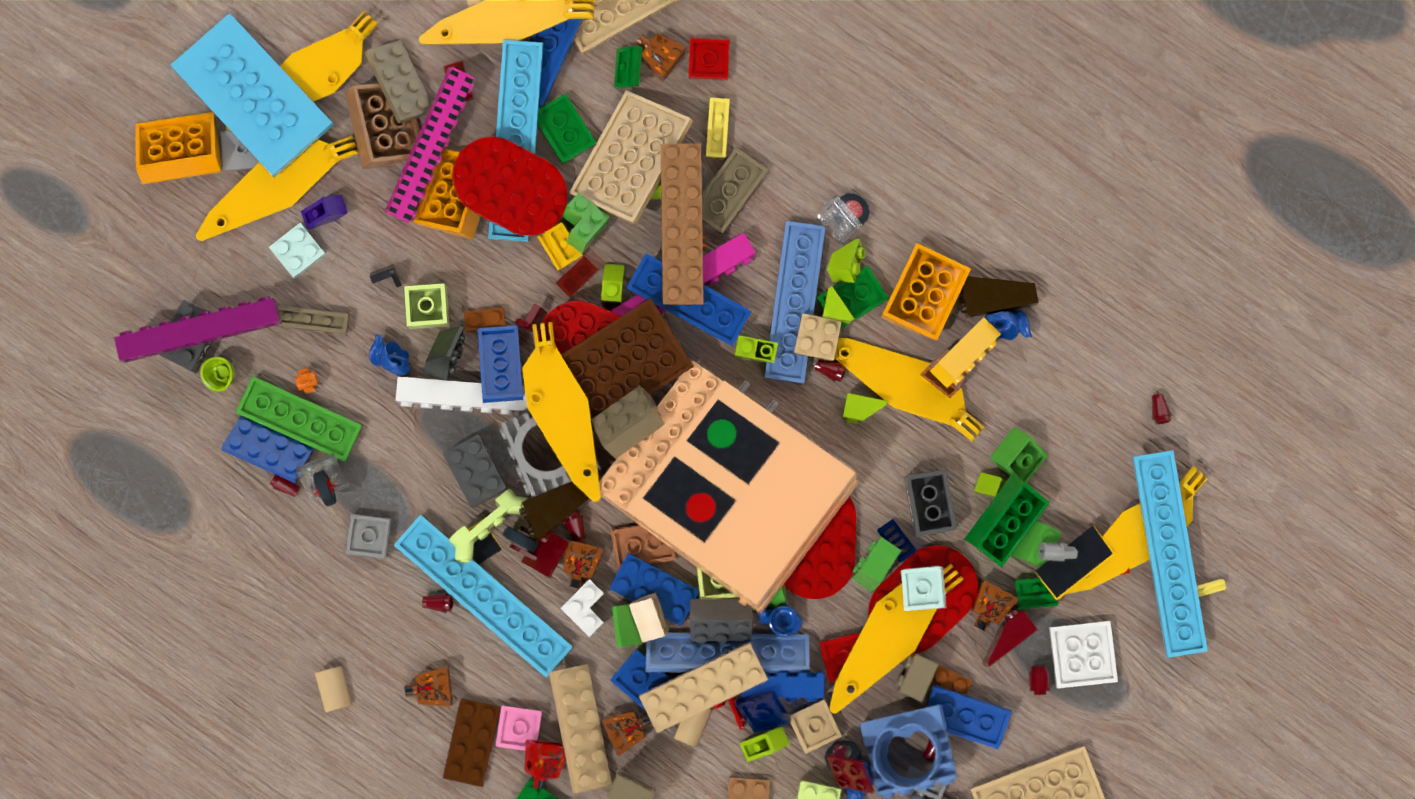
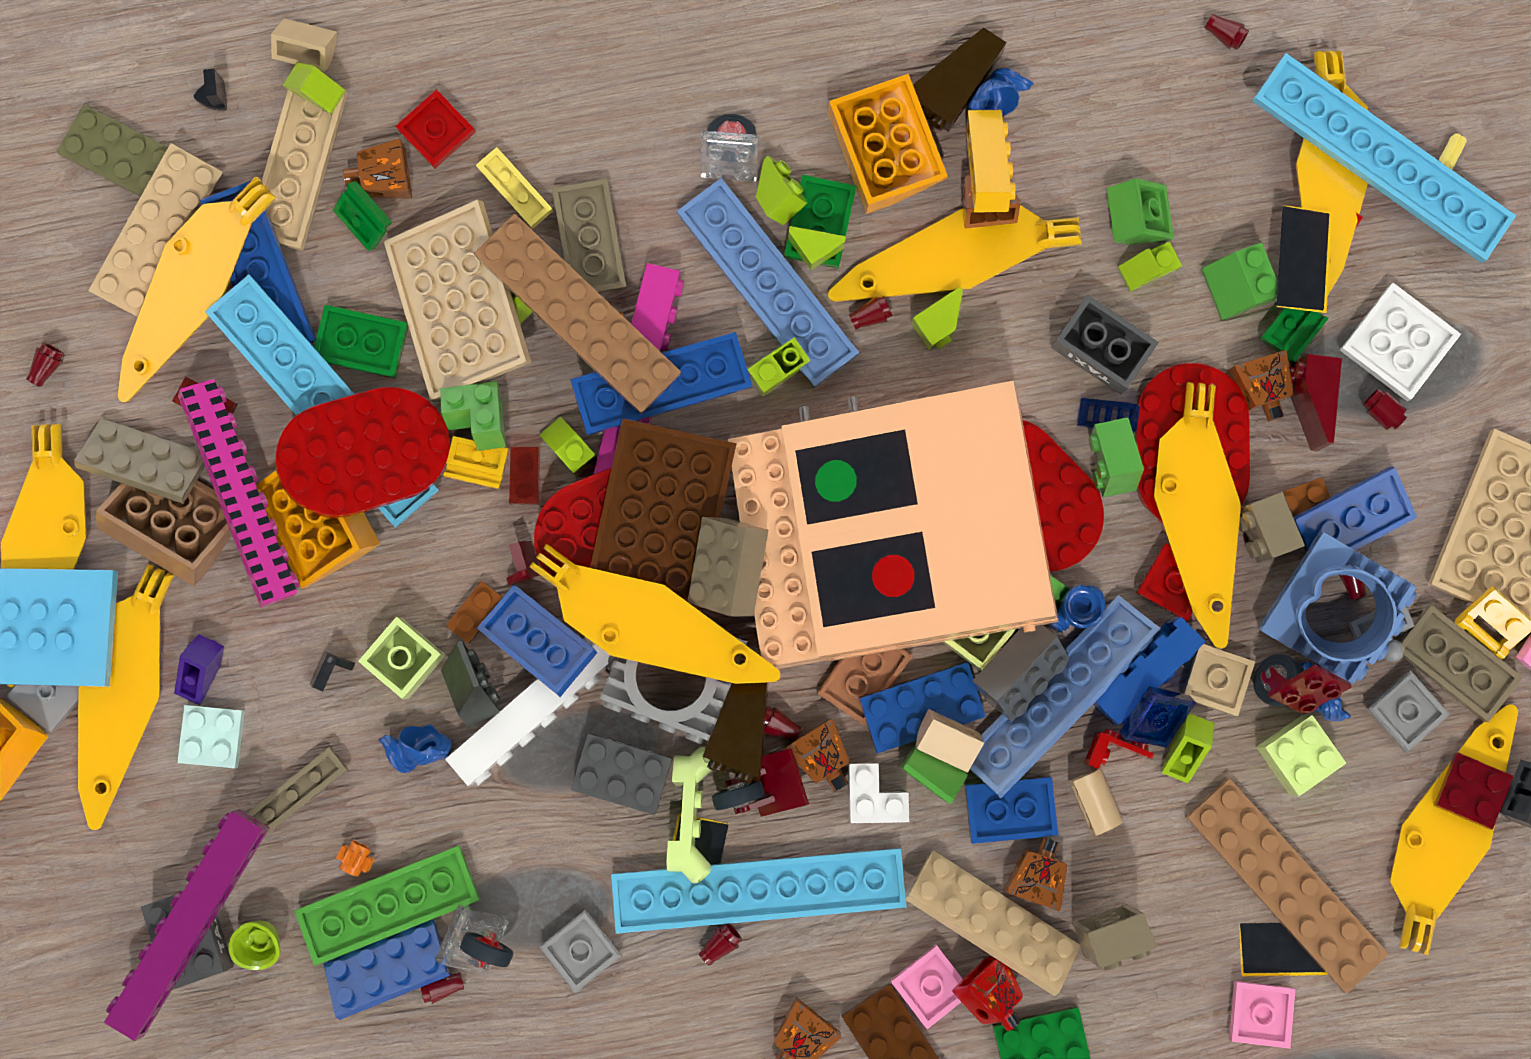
camera: 45 degrees left, 0 degrees up
tan plate [639,642,768,733] -> none
tan plate [794,313,842,361] -> none
light aqua plate [901,566,946,611] -> none
green brick [964,475,1050,567] -> none
light grey hinge [1038,542,1078,561] -> none

